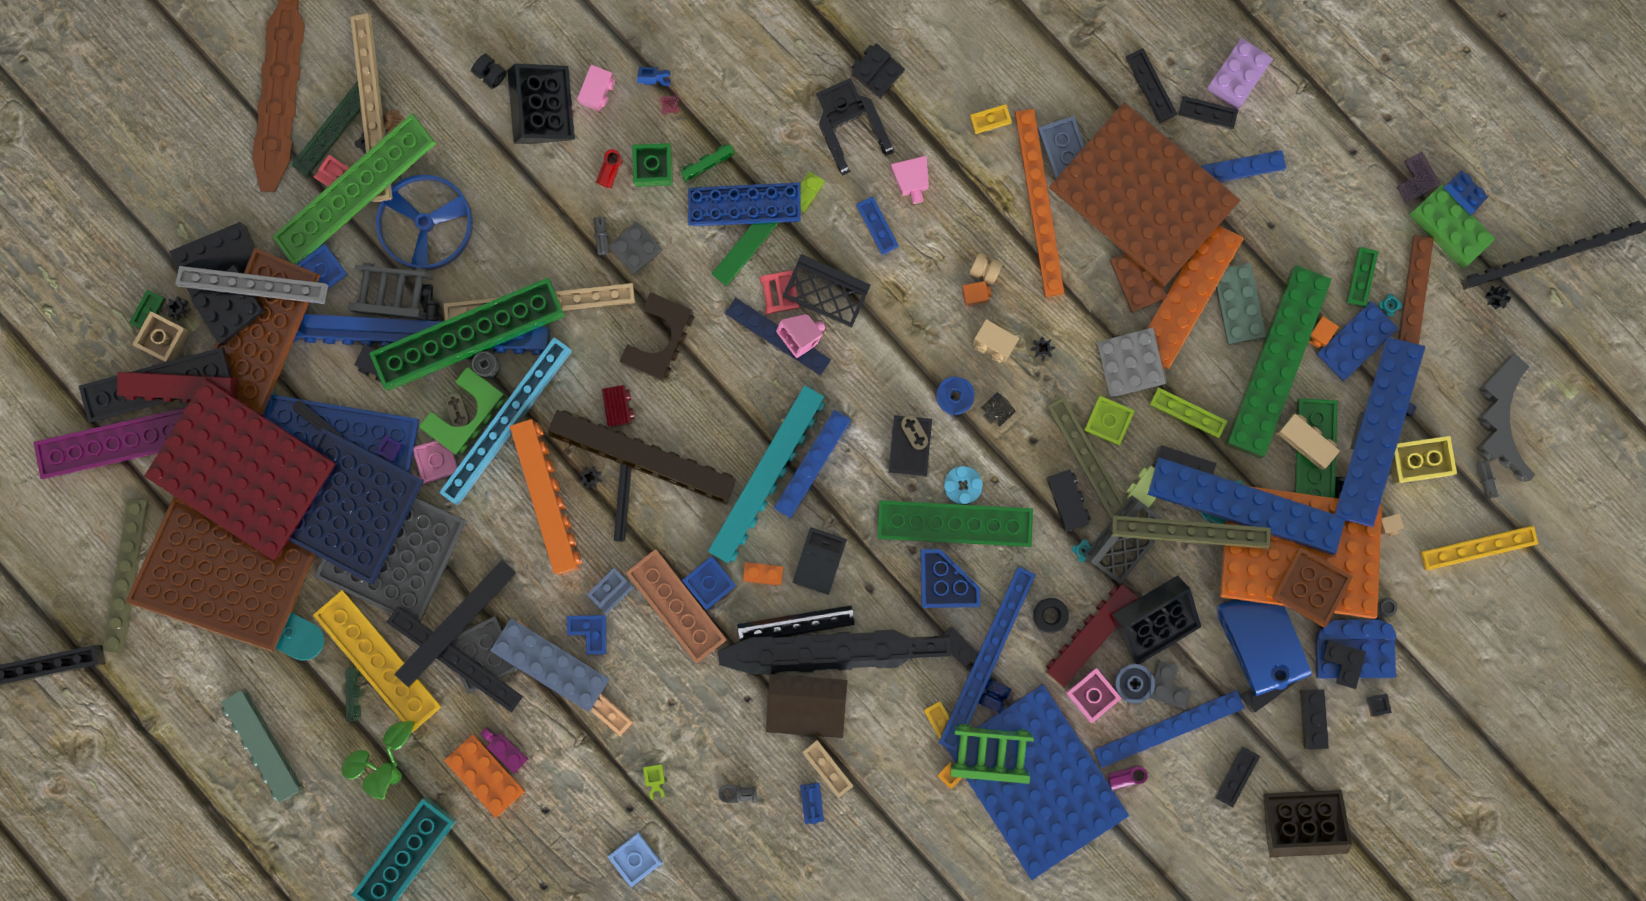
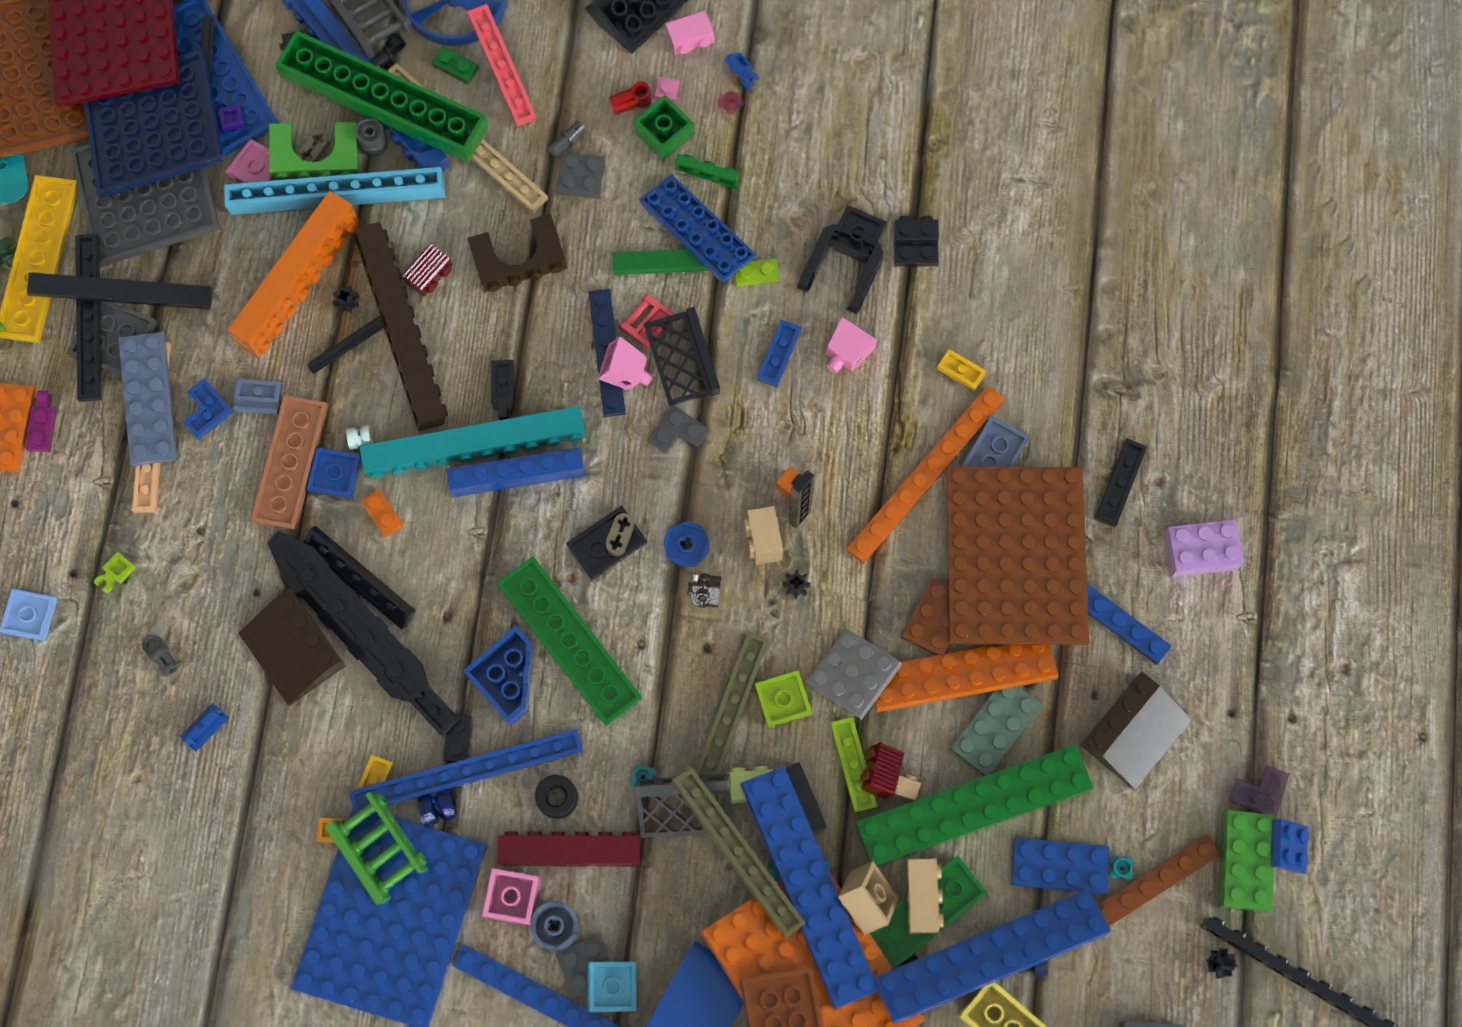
camera: 45 degrees right, 10 degrees down
black slope [792,527,847,595] -> none
tan plate [802,740,853,798] -> none
medium azure plate [944,466,983,505] -> none
tan wheel [969,252,1004,285] -> none
black brick [1046,470,1091,532] -> none
magenta piece [1107,765,1148,790] -> none
black slope [1112,575,1201,664] -> none
black tile [1178,96,1238,129] -> none
orange brick [1309,316,1339,348] -> none
green plate [1346,247,1379,307] -> none
none -> light aqua wheel [346,425,373,450]
none -> green plate [431,46,479,84]
none -> coral plate [467,4,537,127]
none -> black hinge [491,360,514,420]
none -> medium azure plate [587,962,637,1012]
none -> dark grey plate [648,405,710,454]
none -> bright pink plate [654,77,680,103]
none -> black plate [789,470,814,529]
none -> tan brick [838,861,899,935]
none -> dark red brick [861,742,905,799]
none -> tan plate [893,774,921,802]
none -> slope [1080,671,1192,790]

